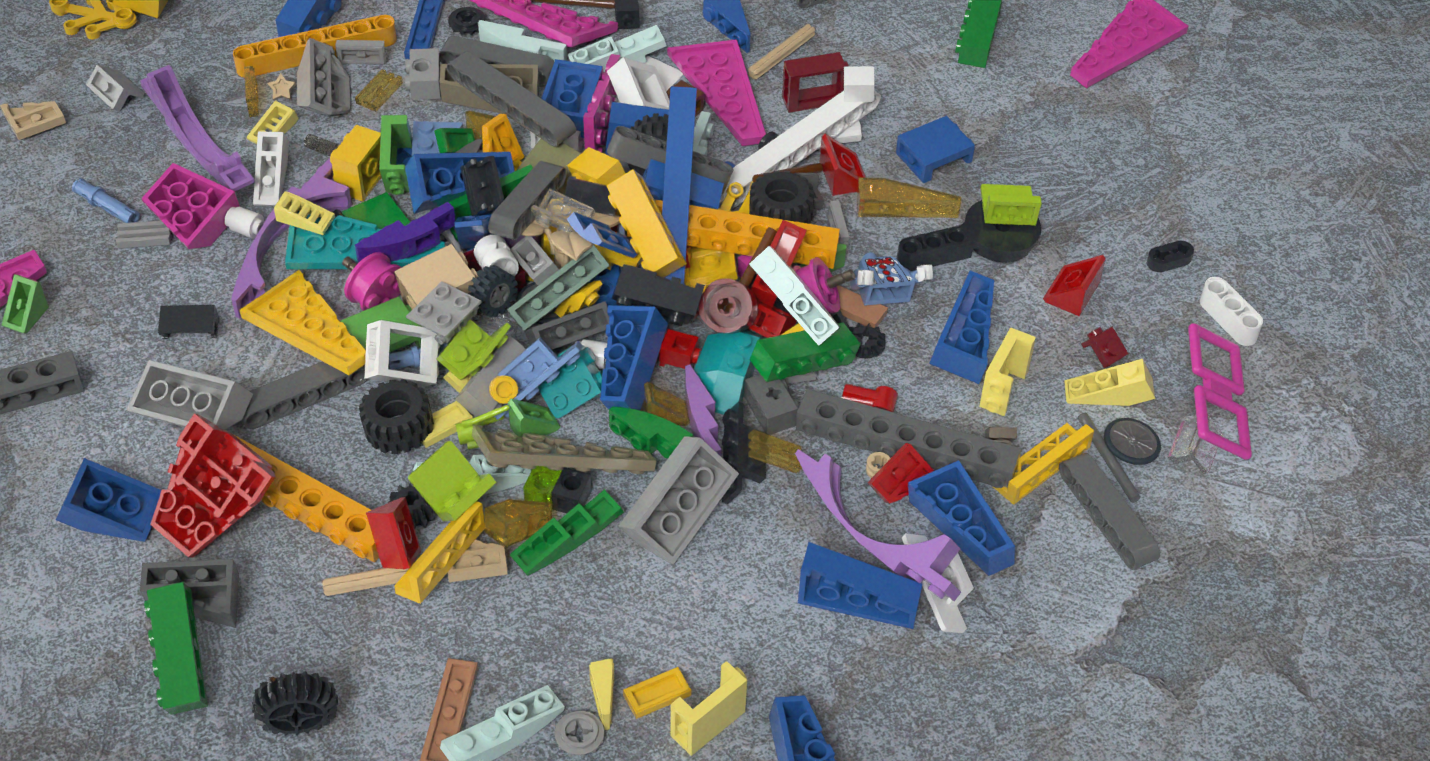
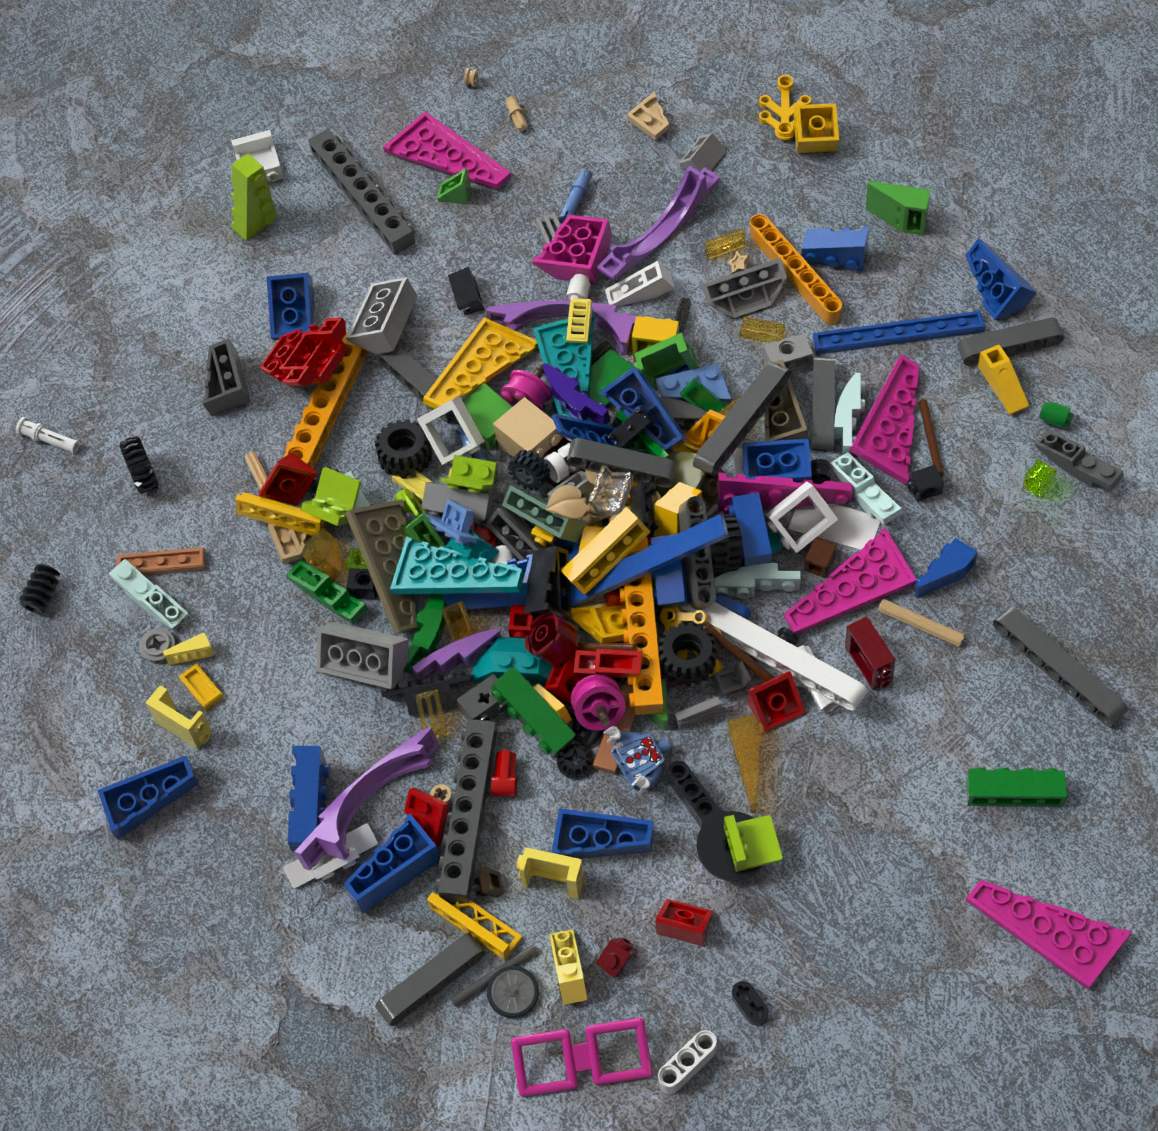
camera: 85 degrees right, 10 degrees up
green brick [144,582,208,715] -> none
light yellow slope [247,101,299,144] -> none
light grey tile [336,40,387,64] -> none
light grey hinge [406,281,482,345] -> none
black gear [448,7,485,36] -> none
yellow tile [489,375,518,404] -> none
blue slope [567,212,637,258] -> none
light aqua slope [750,246,840,345] -> none
white panel [844,66,874,102] -> none
blue panel [896,115,975,183] -> none
none -> teal wing [390,537,524,594]

